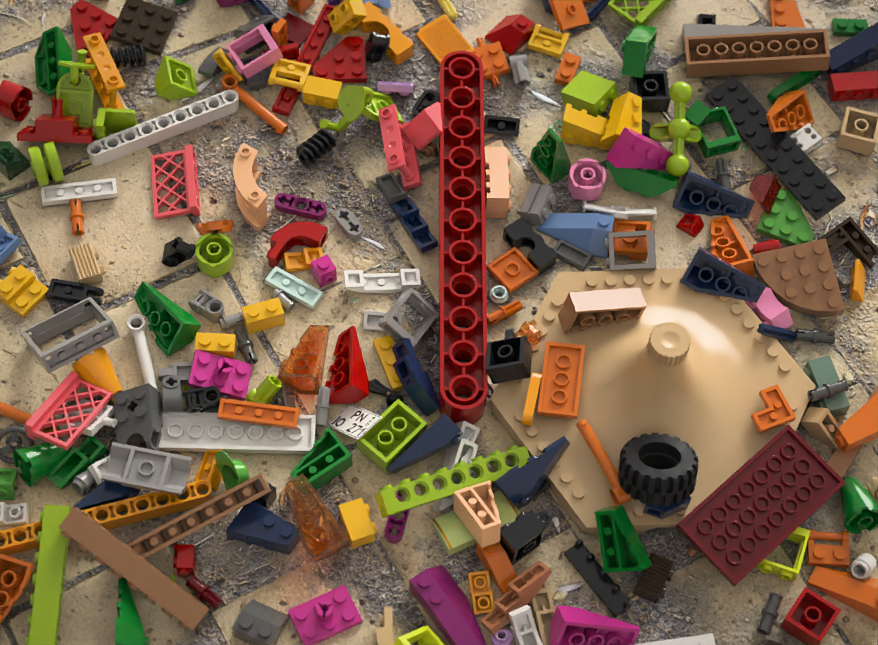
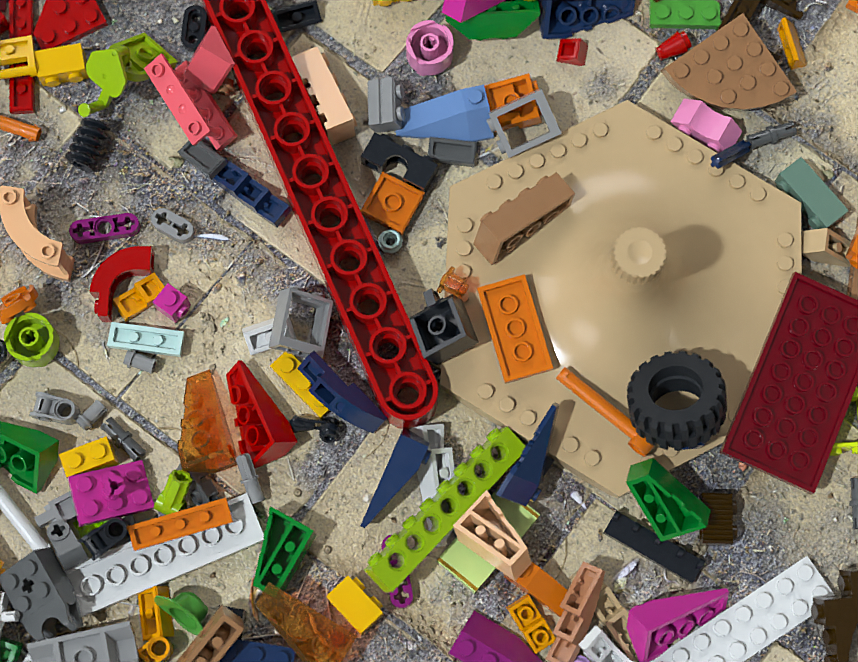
camera: 20 degrees left, 15 degrees up
yellow brick [242,297,285,335] -> none
white sticker [327,404,382,440] -> none
white slope [344,268,421,294] -> none
lime brick [357,399,427,473] -> none
lavender plate [377,81,414,96] -> none
orange axle [487,300,523,326] -> none
black hinge [500,509,552,566] -> none
light orange beam [521,372,542,427] -> none
green wedge [530,128,571,184] -> none
white plate [582,200,657,220] -> none
dark blue wedge [680,247,766,303] -> none
orange wedge [710,215,754,277] -> none
orange plate [750,384,796,434] -> none
dark grey pin [807,379,849,402] -> none

